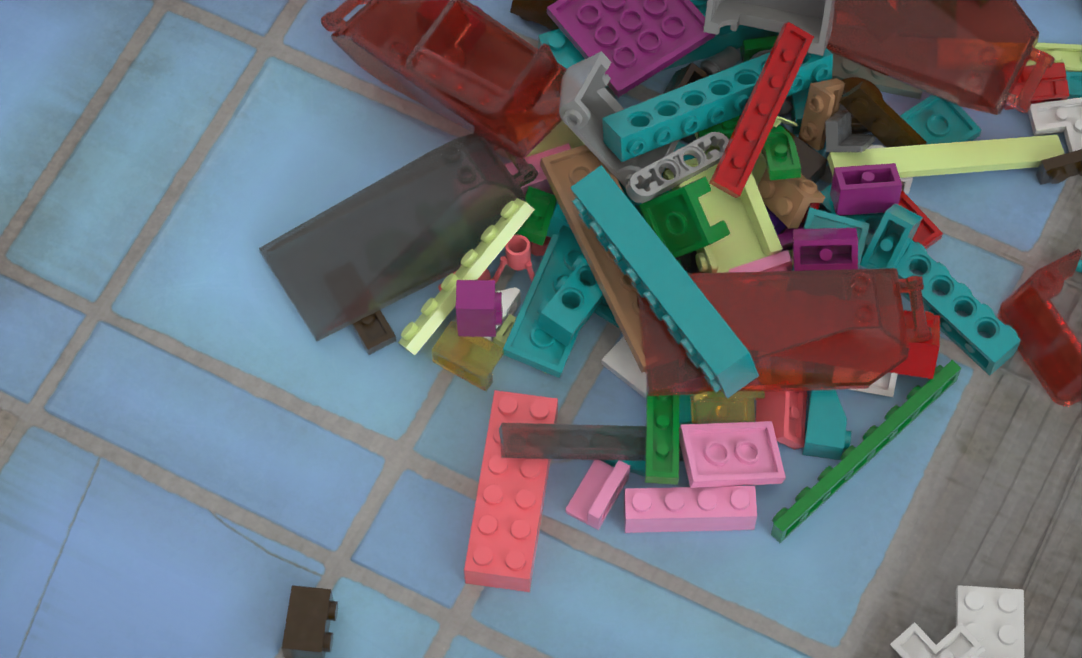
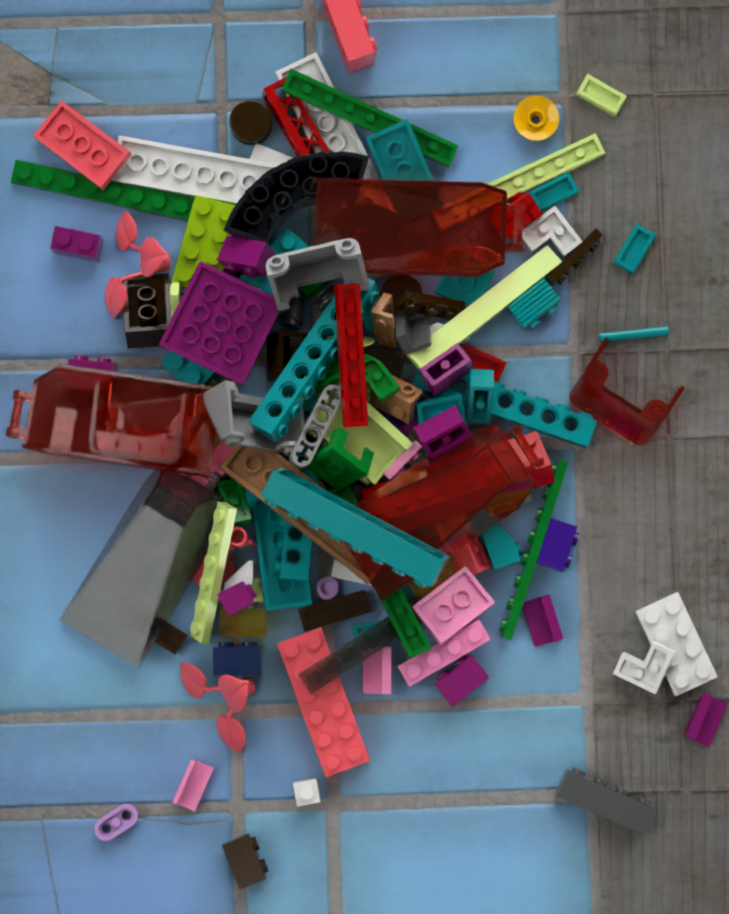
camera: 35 degrees left, 20 degrees up
none -> lavender plate [94,803,139,841]
none -> bright pink panel [172,758,214,811]
none -> coral plant [180,662,256,752]
none -> dark blue brick [213,642,263,676]
none -> white brick [293,777,321,807]
none -> dark brown plate [298,590,372,632]
none -> lavender tile [316,576,339,600]
none -> magenta brick [434,655,489,707]
none -> teal brick [506,278,561,331]
none -> magenta panel [522,594,563,647]
none -> dark purple brick [536,518,579,572]

